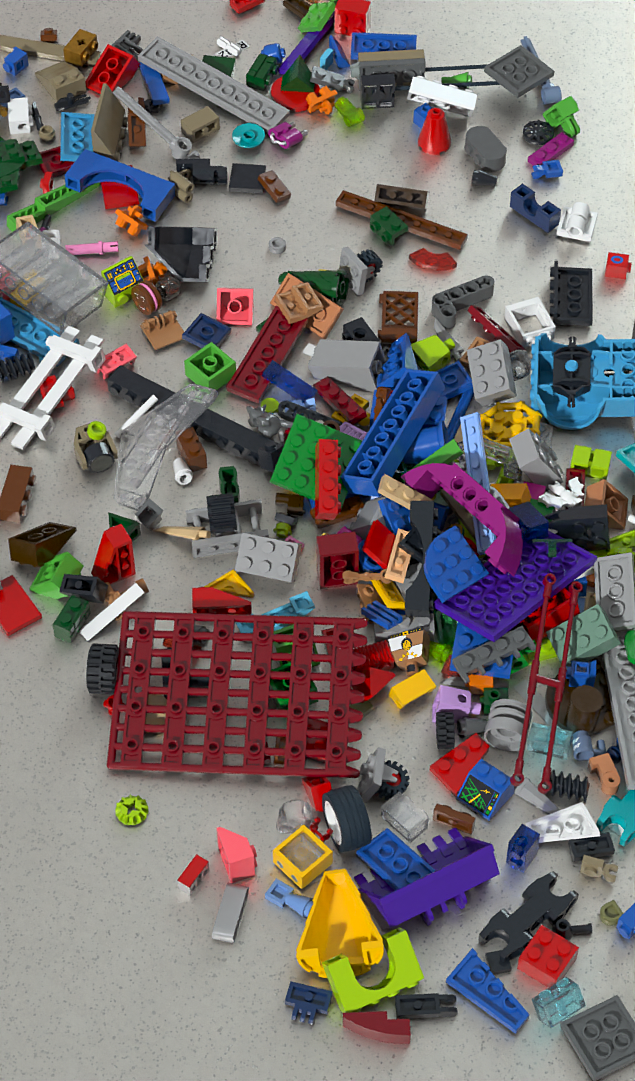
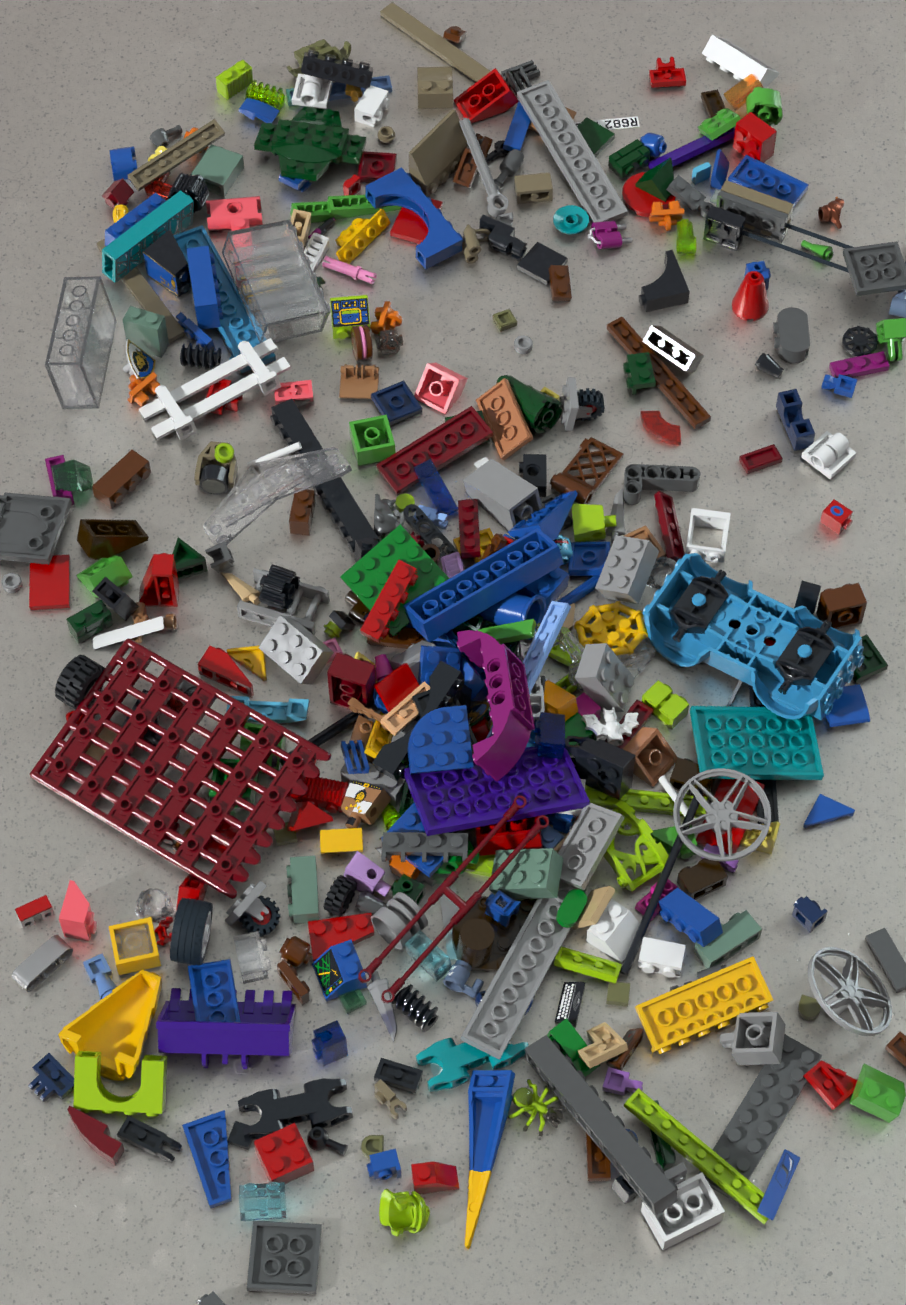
camera: 30 degrees right, 5 degrees up
blue brick [3,46,29,76] -> none
black piece [31,101,44,131] -> none
black piece [54,93,91,111] -> none
dark azure tile [60,112,95,162] -> none
pearl gold brick [63,29,98,67] -> none
orange hips [115,205,148,236] -> none
lime gear [115,794,149,825] -> none
black panel [144,226,217,282] -> none
white cone [173,458,193,485] -> none
white piece [217,36,241,56] -> none
dark green brick [218,466,240,503] -> none
medium nougat slope [274,282,324,324] -> none
tan plate [378,474,434,510] -> none
white slope [407,76,477,117] -> none
white wing [525,802,600,843] -> none
clear green piece [533,539,572,557] -> none
black bracket [549,261,593,326] -> none
nougat leg [588,753,620,795] -> none
none -> black axle [279,712,364,767]
none -> reddish brown head [279,936,312,968]
none -> sand green brick [286,856,319,924]
none -> yellow bracket [335,209,391,264]
none -> clear green tile [338,988,367,1014]
none -> dark grey piece [493,149,524,191]
none -> olive tile [493,309,517,332]
none -> black arch [639,250,690,312]
none -> dark red tile [739,444,783,474]
none -> copper animal [818,197,844,229]

